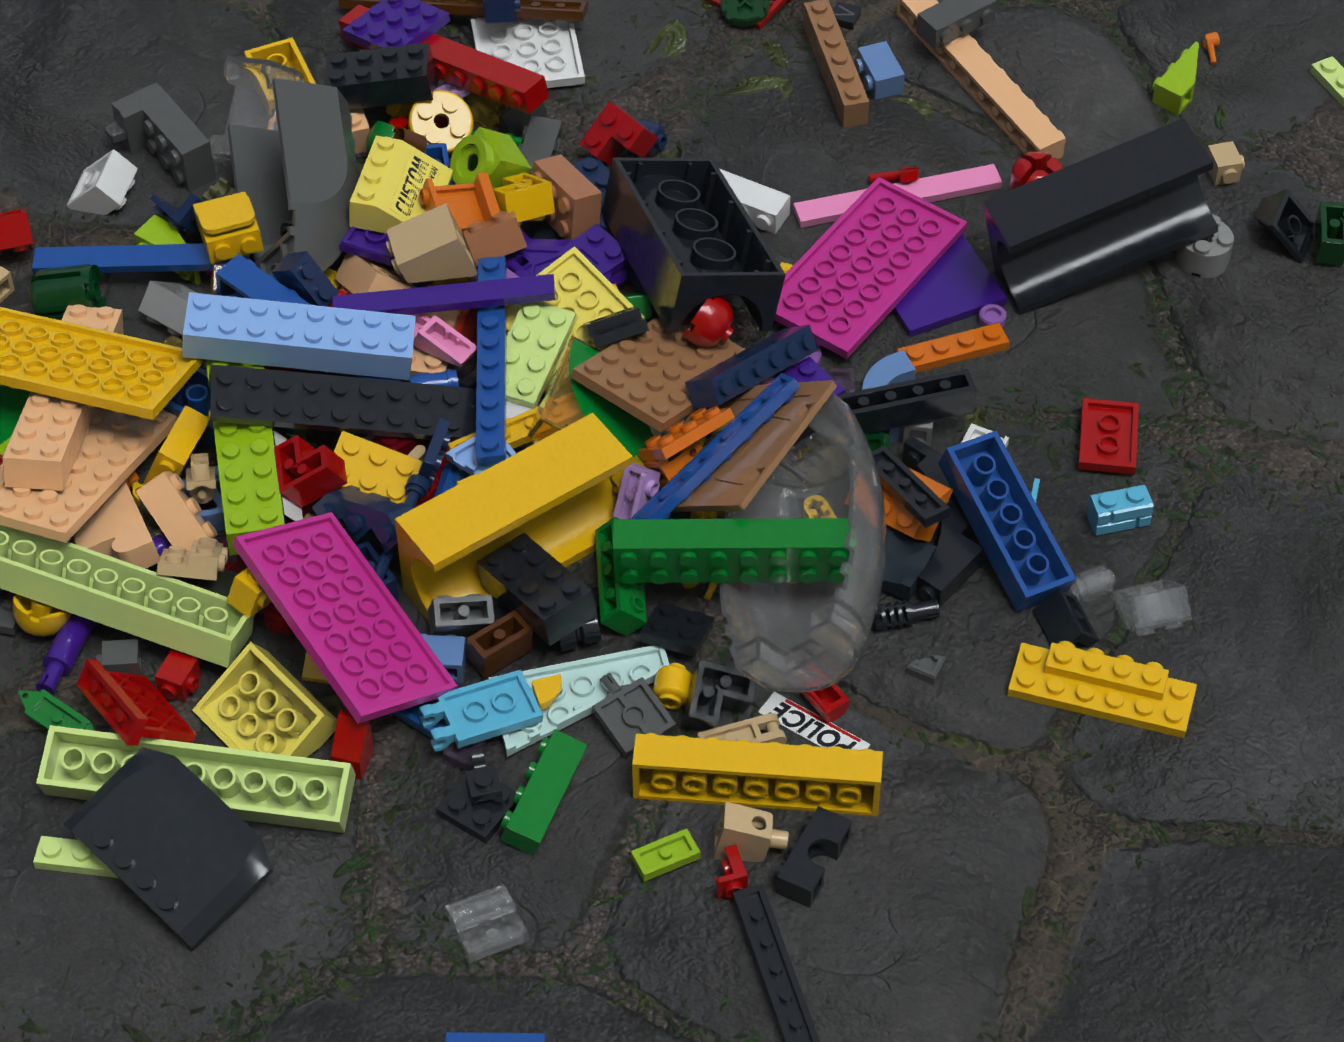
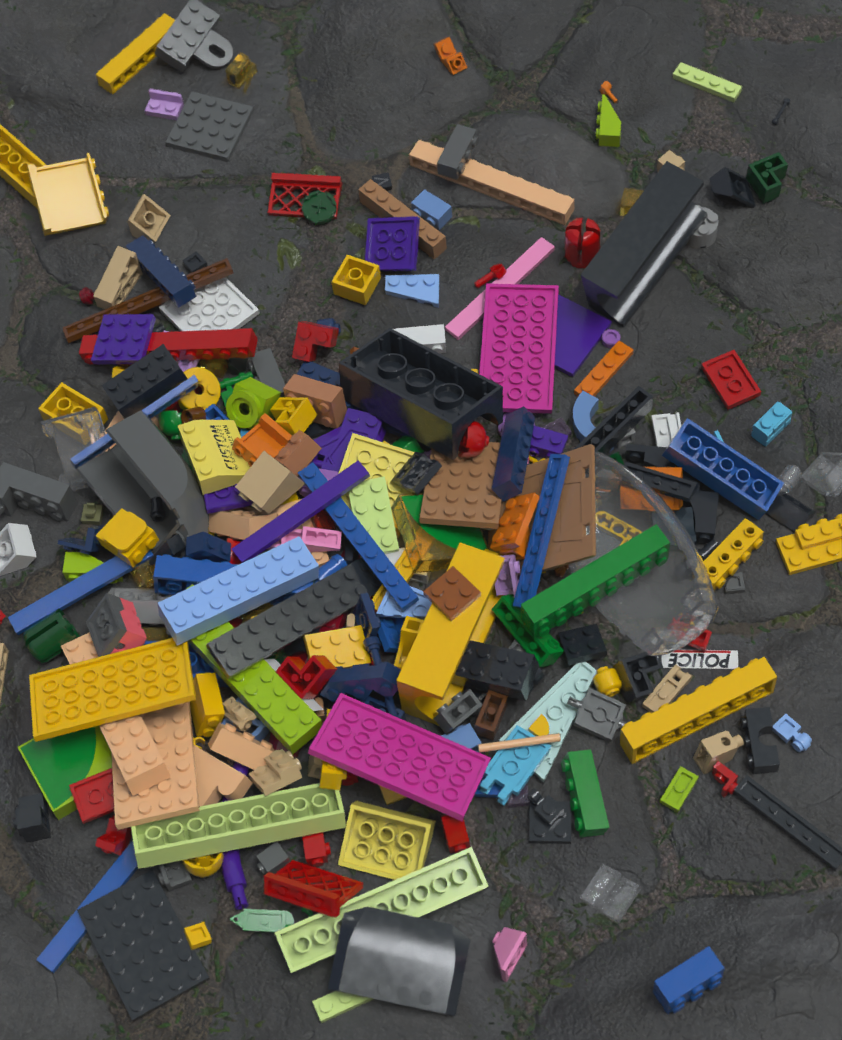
camera: 25 degrees left, 10 degrees up
none -> tile [70,375,198,469]
none -> dark grey piece [86,593,147,657]
none -> black slope [148,534,186,565]
none -> yellow brick [331,255,381,305]
none -> dark purple plate [365,216,420,272]
none -> light blue wing [385,274,439,308]
none -> dark orange plate [423,566,481,621]
none -> light nougat bar [478,733,561,753]
none -> bright pink slope [492,927,527,982]
none -> yellow brick [694,518,764,593]
none -> light blue plate [772,714,812,753]

